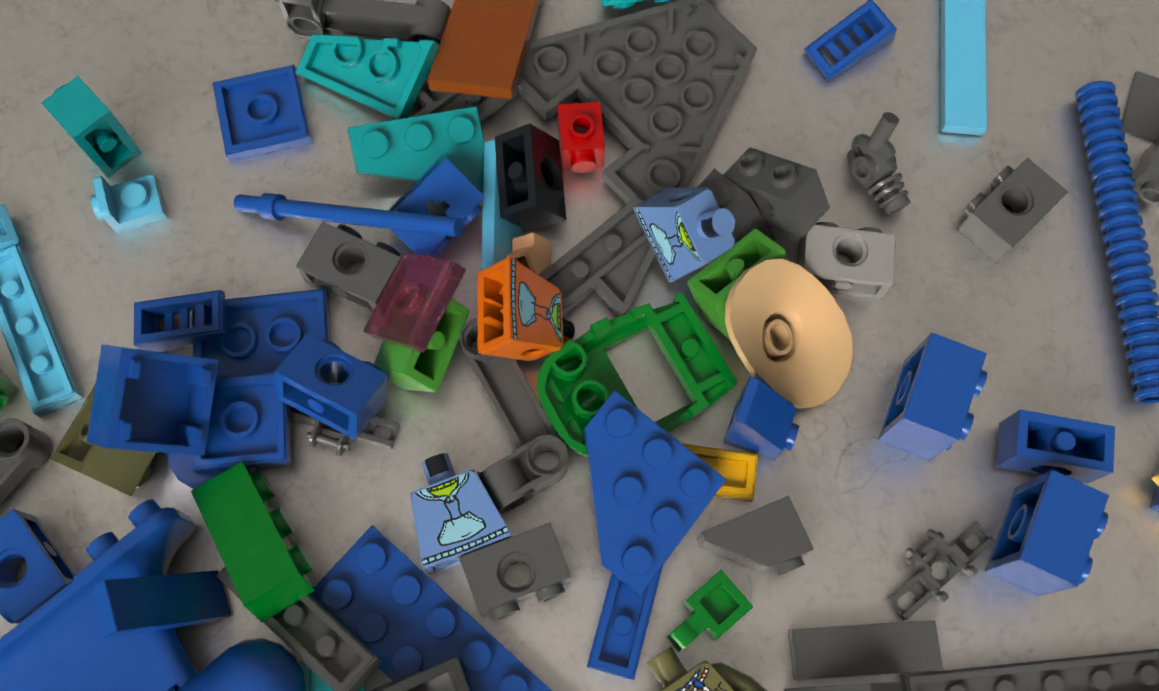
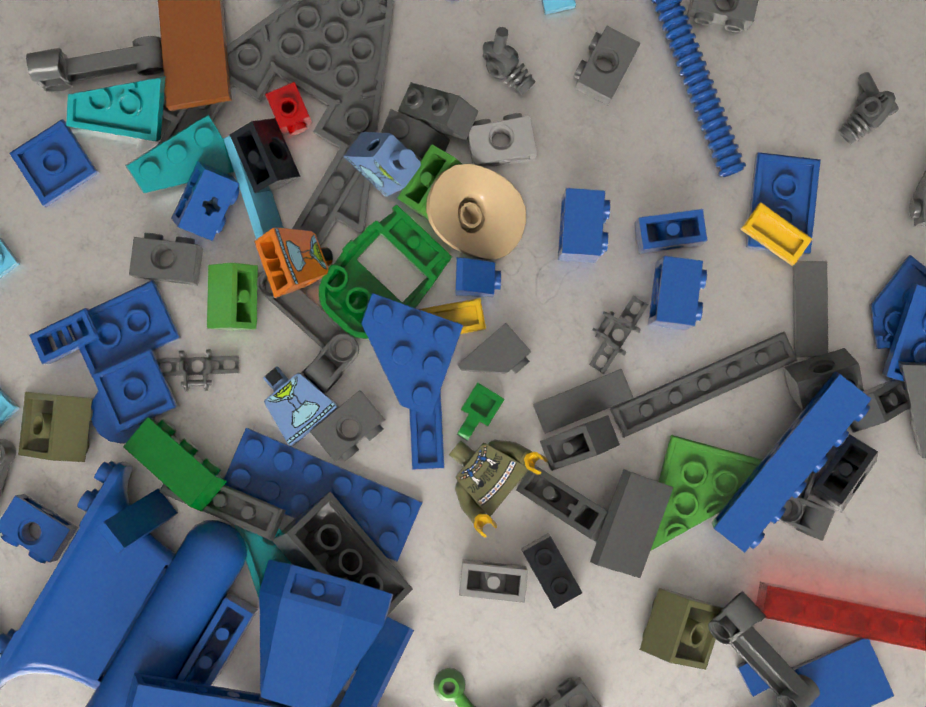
camera: 20 degrees left, 15 degrees up
blue container [87,344,219,455] -> none
blue bar [234,193,464,237] -> none
blue brick [274,333,388,440] -> none
clear pink tile [363,252,466,353] -> none
light nougat piece [505,232,551,275] -> none

